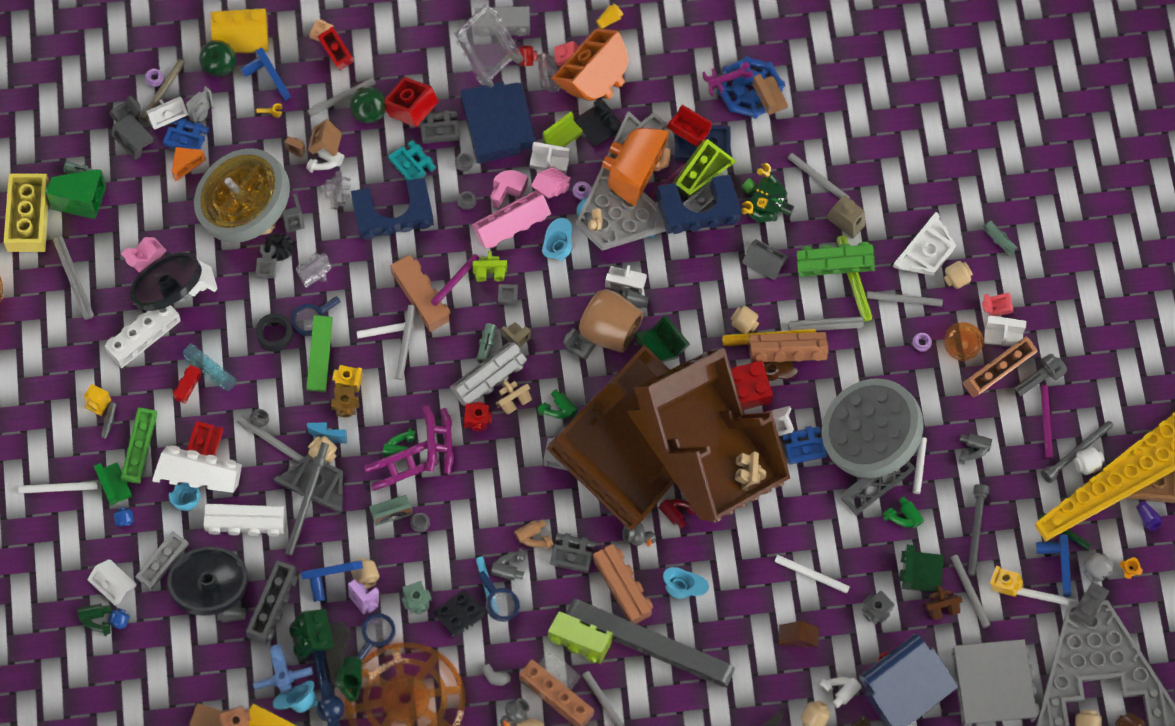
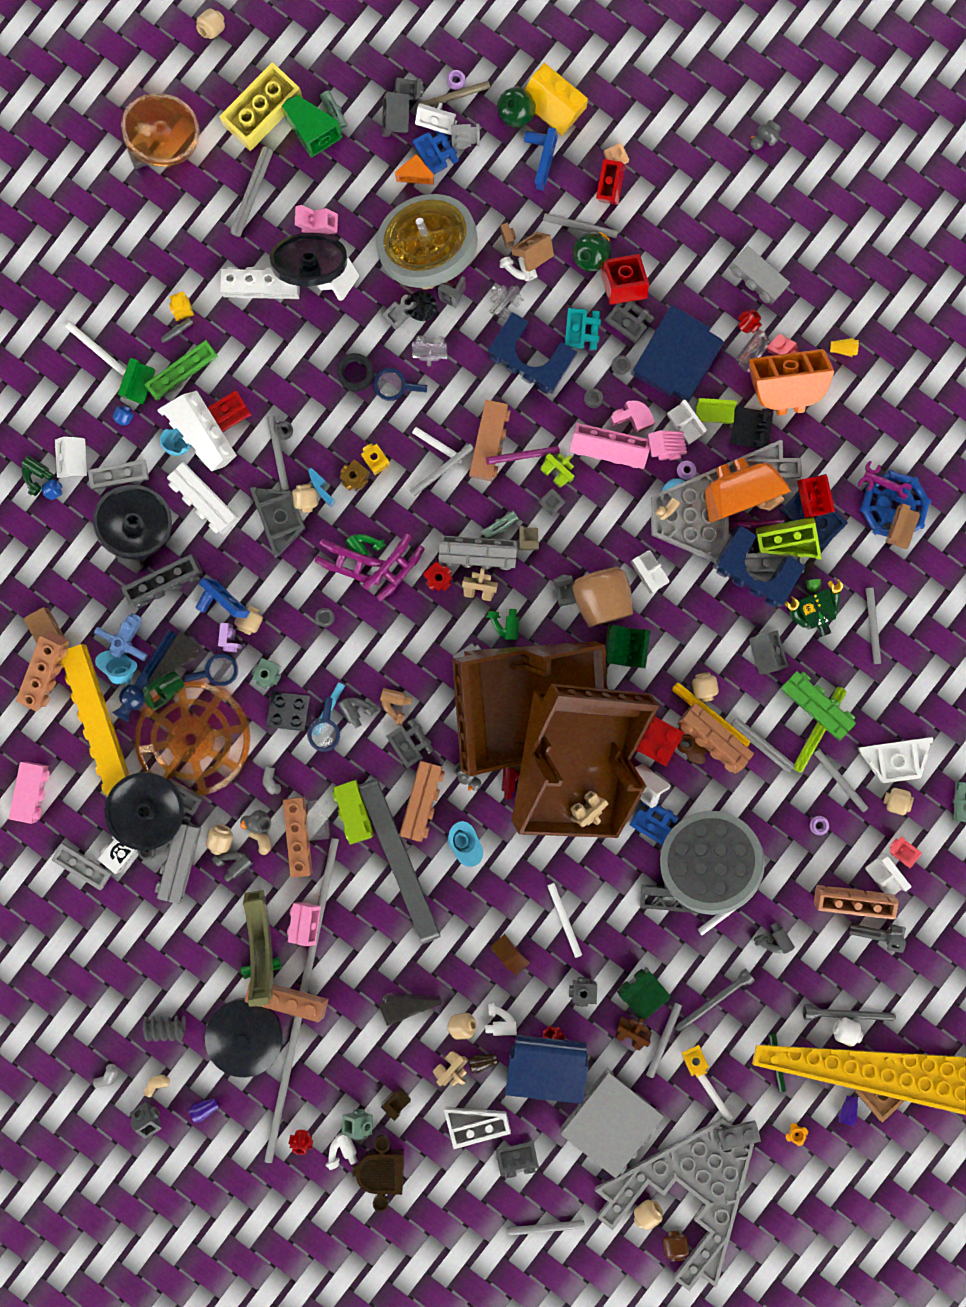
camera: 45 degrees right, 20 degrees up
red piece [173,365,202,404] -> none
clear light blue piece [183,343,236,392] -> none
yellow hand [256,103,282,118] -> none
dark grey bar [285,442,329,556] -> none
dark green bracket [289,609,334,661] -> none
bright green tile [307,315,333,392] -> none
sand green panel [369,495,413,526] -> none
clear panel [454,4,524,88] -> none
medium azure piece [542,218,573,261] -> none
dark grey cone [621,289,648,308] -> none
dark tan torso [826,196,865,239] -> none
green plant [883,497,925,528] -> none
clear orange piece [944,322,983,361] -> none
blue piece [1036,534,1071,597] -> none
magenta bar [1040,385,1053,460] -> none
light grey head [1084,553,1114,582] -> none

